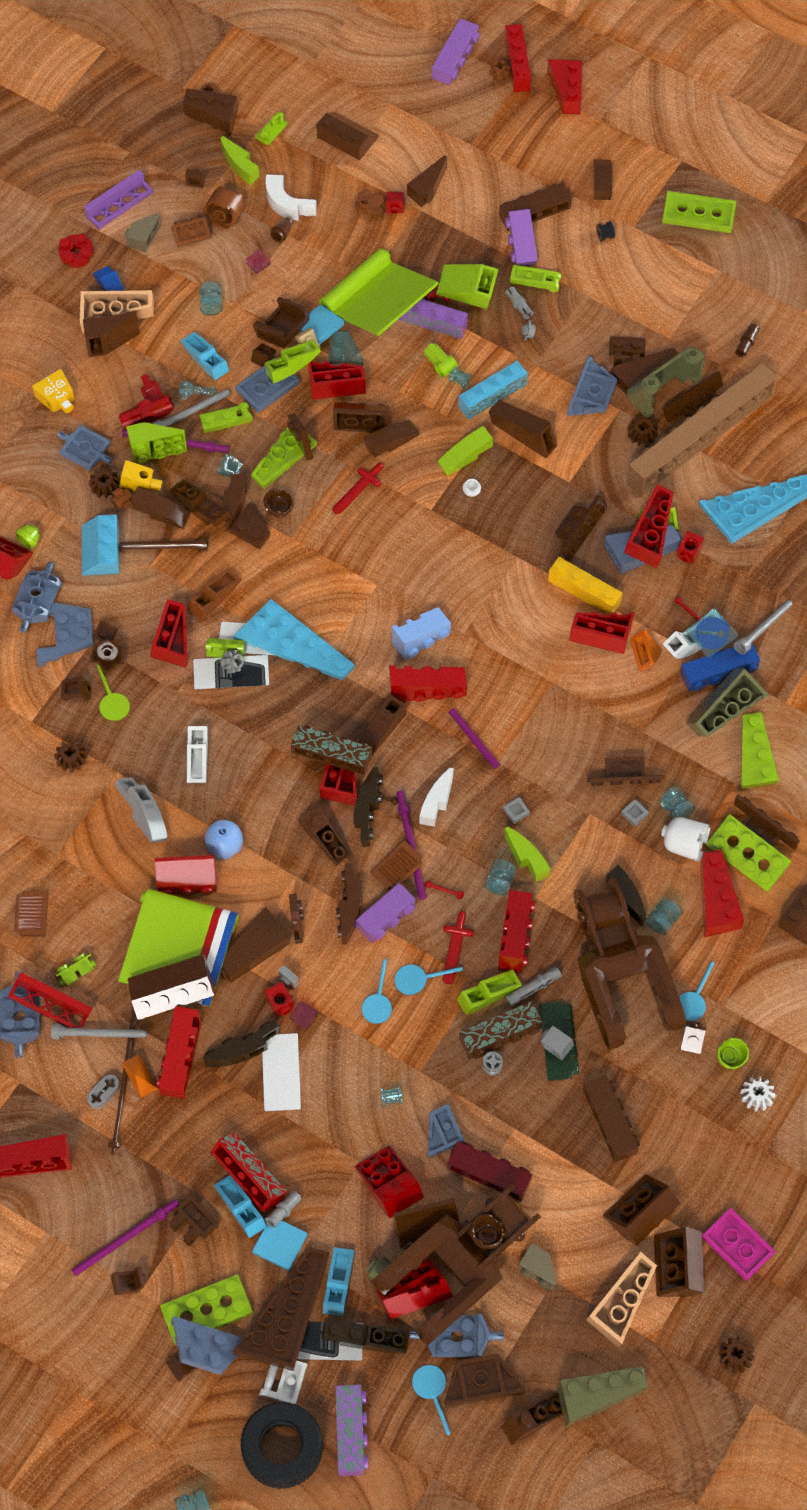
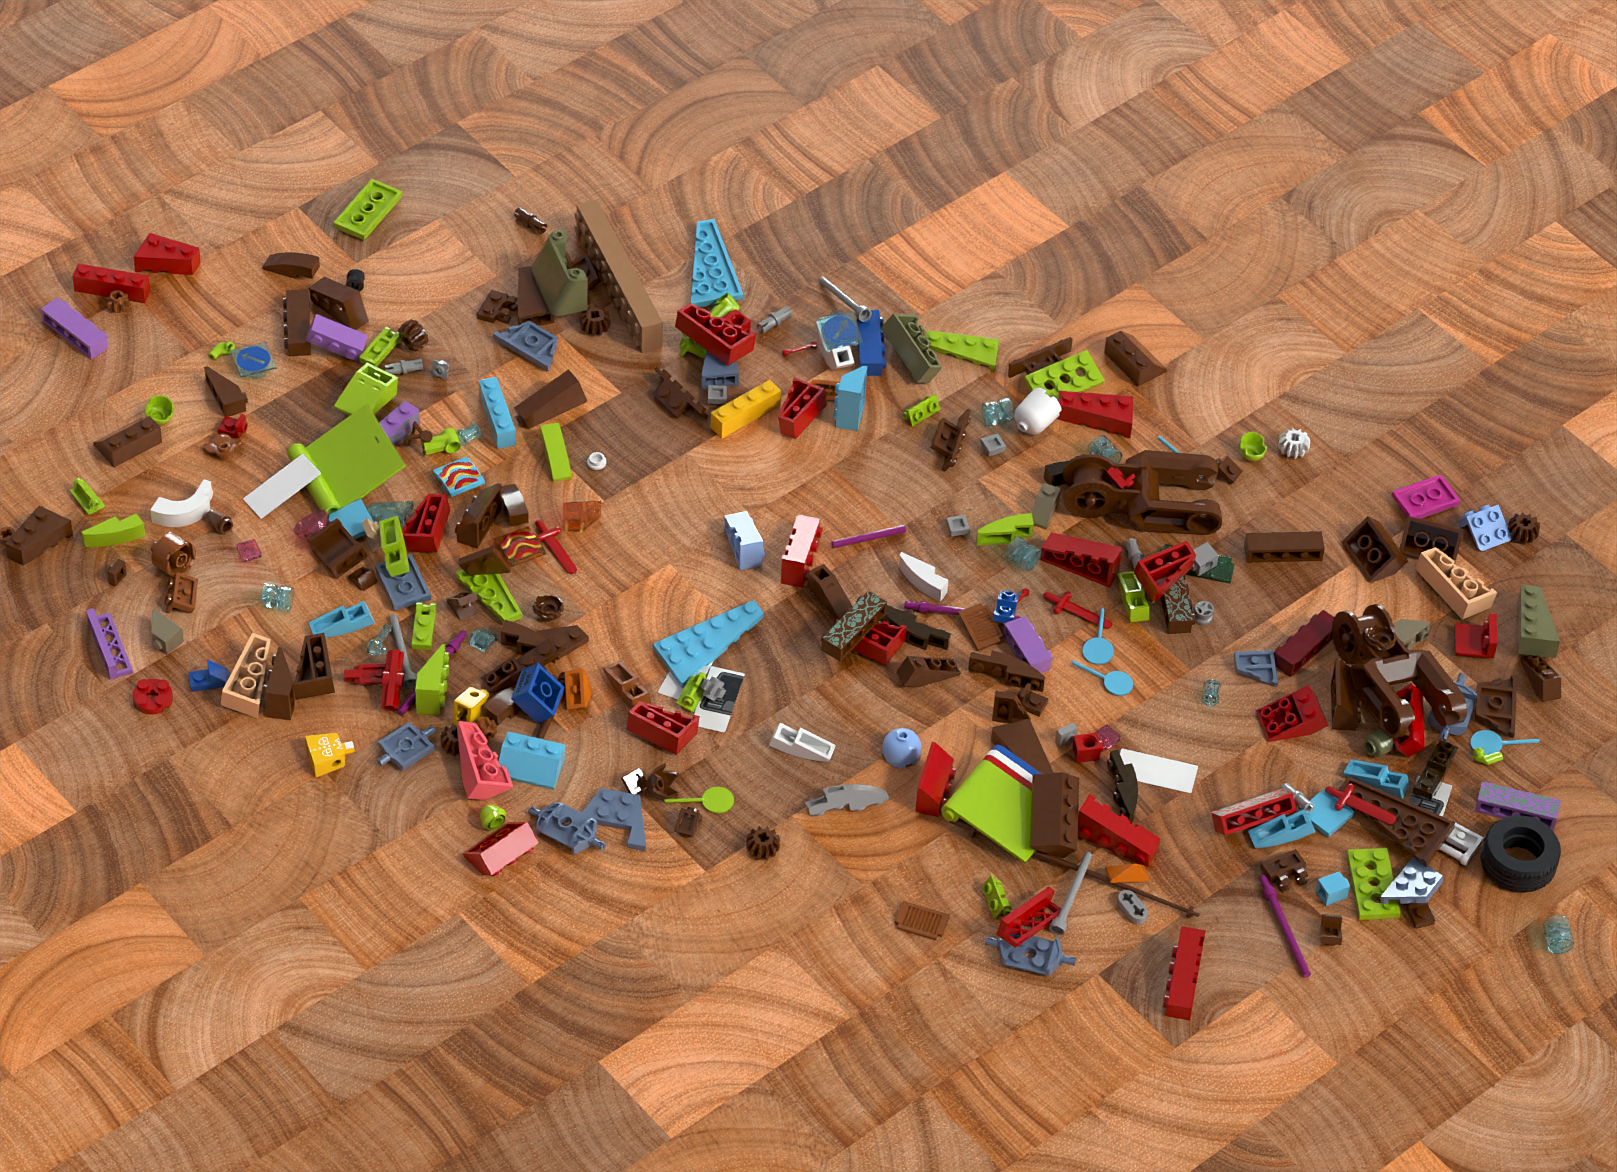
camera: 75 degrees left, 15 degrees down
none -> lime hair [144,395,174,425]
none -> lime arm [208,341,235,361]
none -> piece [230,342,277,379]
none -> white sticker [243,454,321,519]
none -> reddish brown wedge [293,633,335,700]
none -> clear pink tile [294,510,329,538]
none -> reddish brown wedge [308,277,369,330]
none -> reddish brown gear [398,319,429,352]
none -> reddish brown piece [403,421,433,446]
none -> slope [433,457,485,497]
none -> reddish brown slope [446,592,478,620]
none -> coral wedge [457,721,513,800]
none -> slope [494,526,546,567]
none -> blue brick [511,663,564,723]
none -> clear orange slope [563,500,601,532]
none -> orange slope [564,668,593,710]
none -> light grey plate [708,385,727,404]
none -> lime piece [710,293,740,317]
none -> light grey pin [757,305,792,334]
none -> medium azure slope [833,366,867,431]
none -> lime hinge [902,393,940,427]
none -> blue slope [993,590,1019,623]
none -> reddish brown bracket [1017,683,1048,717]
none -> dark tan slope [1032,483,1061,530]
none -> red bracket [1104,467,1136,489]
none -> red wedge [1134,541,1197,603]
none -> medium azure brick [1316,871,1350,906]
none -> red sword [1325,784,1396,824]
none -> red bracket [1455,613,1498,658]
none -> light blue bracket [1457,505,1511,551]
none -> lime arm [1473,747,1503,765]

